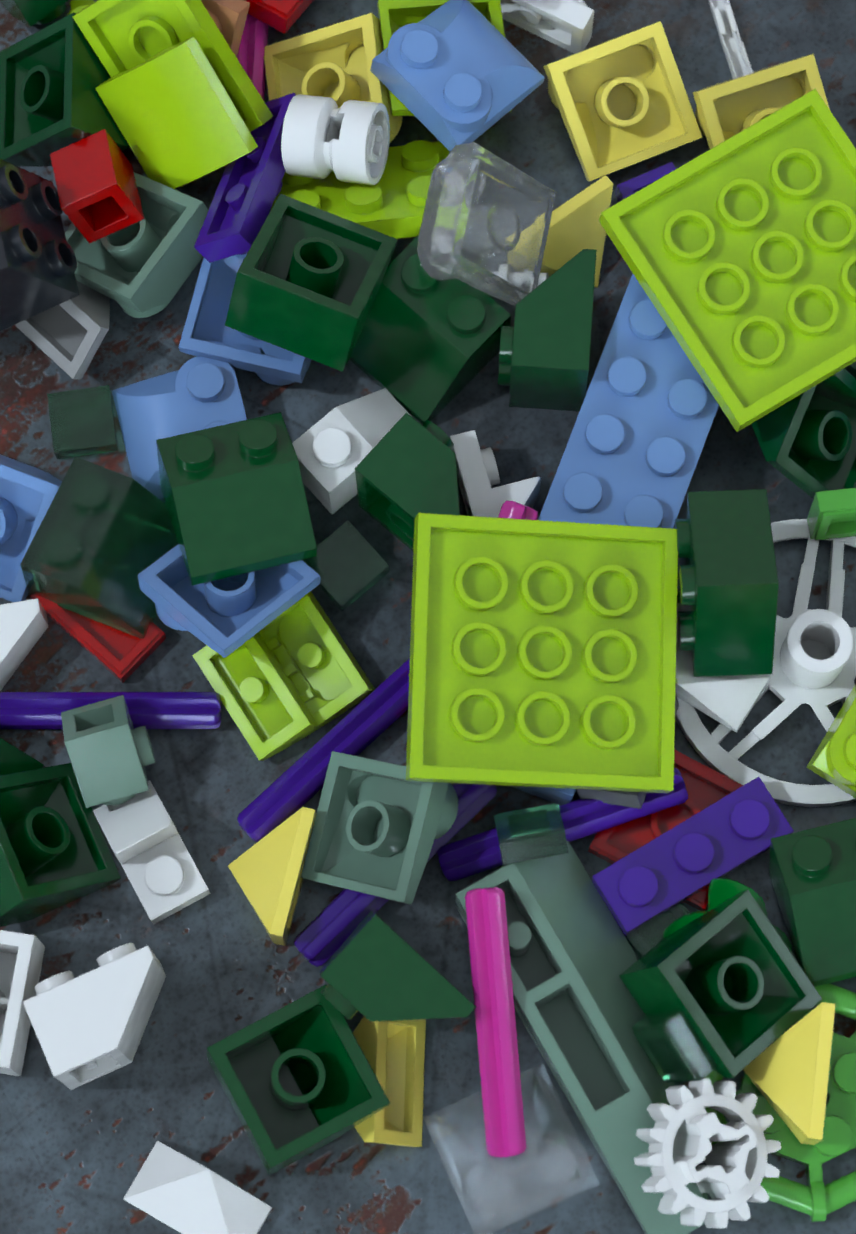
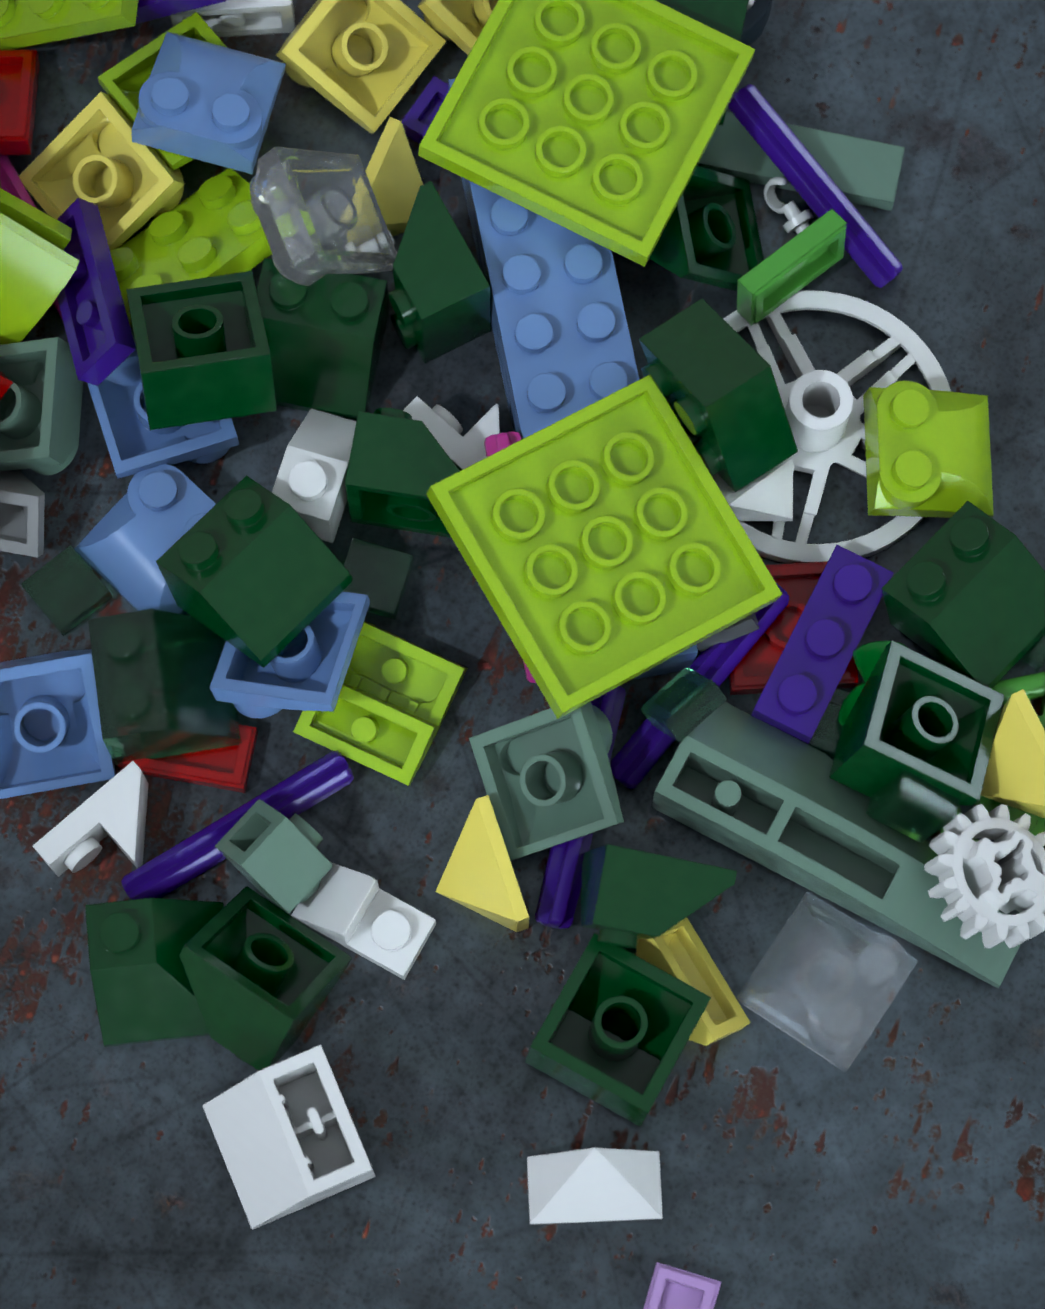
camera: 35 degrees left, 0 degrees up
white slope [23,943,166,1090] -> none
dark purple axle [237,658,410,842] -> none
white wheel [281,94,390,185] -> none
dark pink axle [465,887,526,1157] -> none

